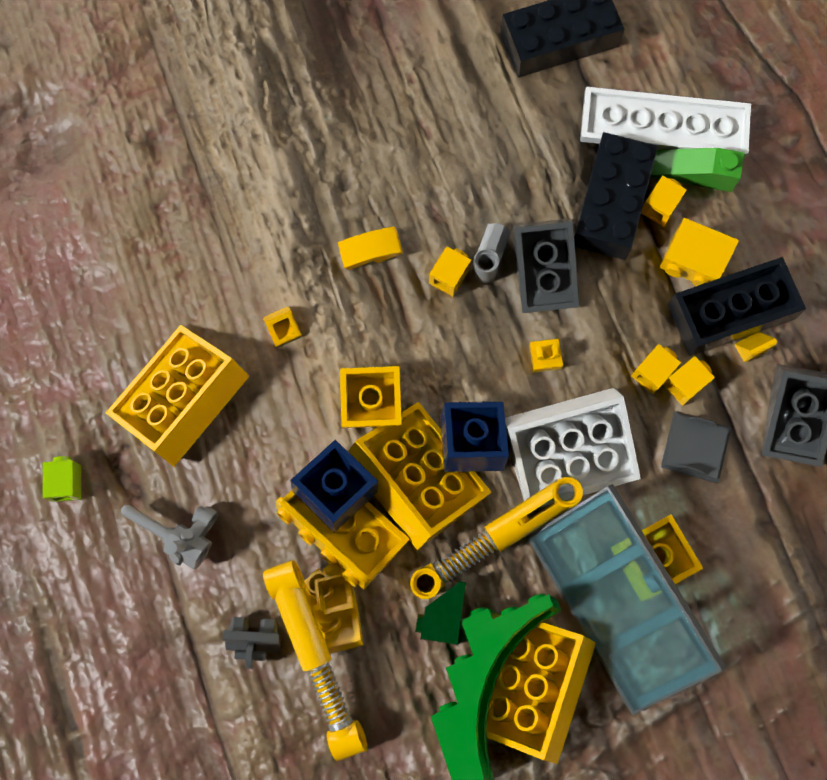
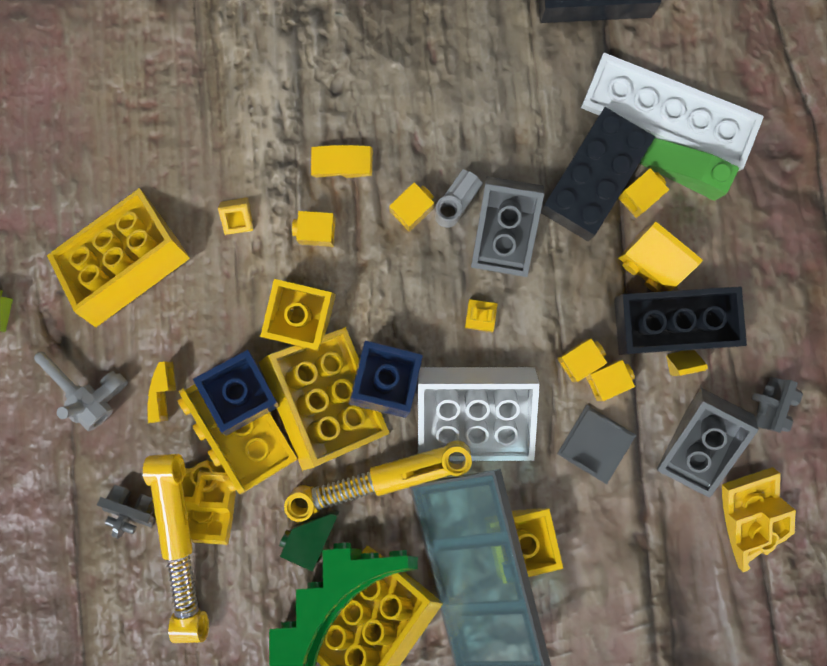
camera: 15 degrees right, 10 degrees up
none -> yellow slope [147,361,176,423]
none -> yellow brick [292,211,336,247]

